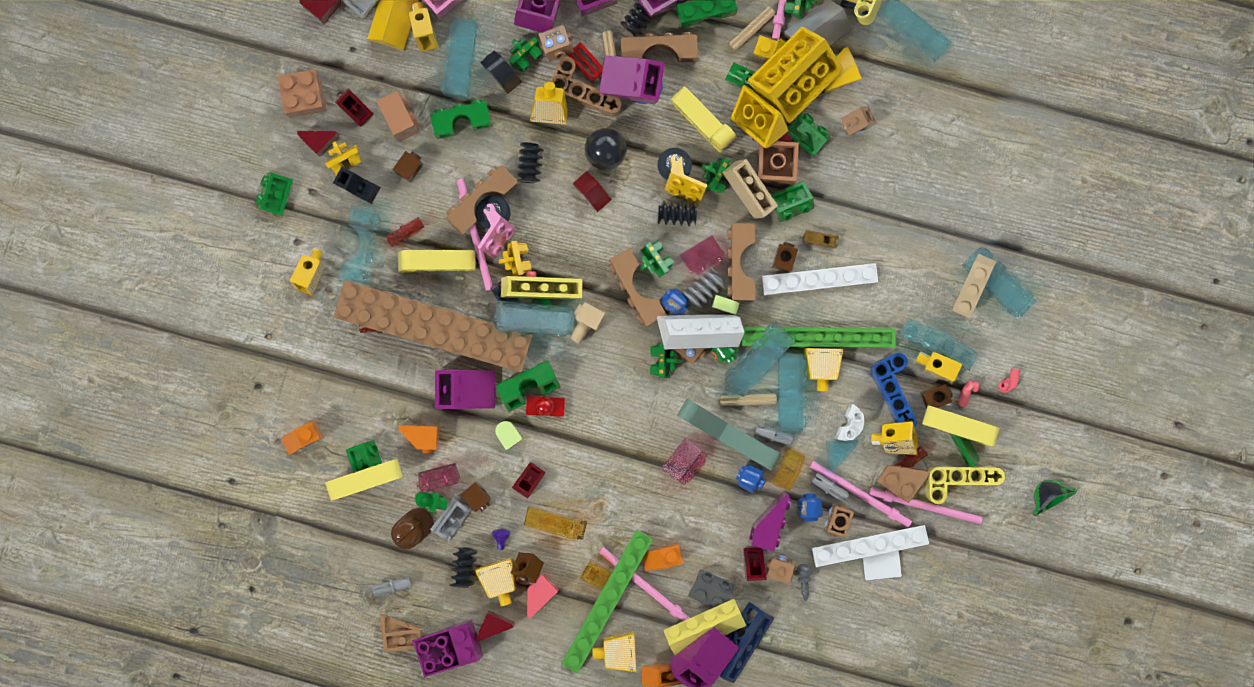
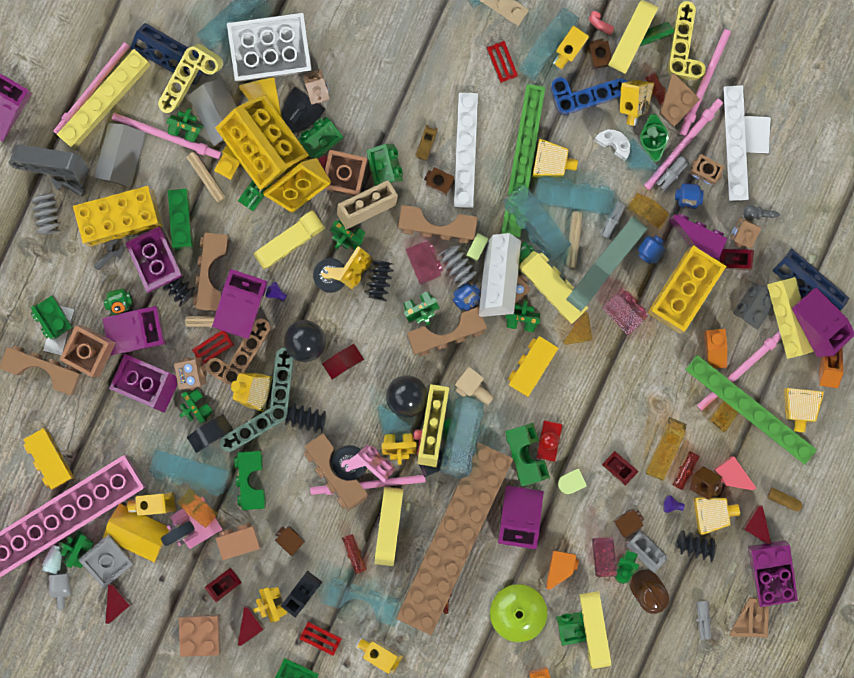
camera: 80 degrees left, 0 degrees up
none -> bright pink plate [161,497,223,549]
none -> clear yellow slope [177,488,219,528]
none -> sand green beam [220,348,294,452]
none -> white slope [227,13,312,82]
none -> dark purple rock [265,281,287,301]
none -> black shield [282,87,326,133]
none -> red tile [299,621,342,656]
none -> clear light blue slope [378,405,412,435]
none -> black piece [386,375,428,418]
none -> red tile [486,41,518,84]
none -> lime dish [490,584,547,642]
none -> yellow brick [507,336,559,397]
none -> light yellow brick [518,251,588,324]
none -> clear yellow slope [562,312,593,345]
none -> green hat [640,114,669,162]
none -> yellow brick [647,245,726,334]
none -> clear red pin [672,451,700,491]
none -> pearl gold bar [767,487,802,511]

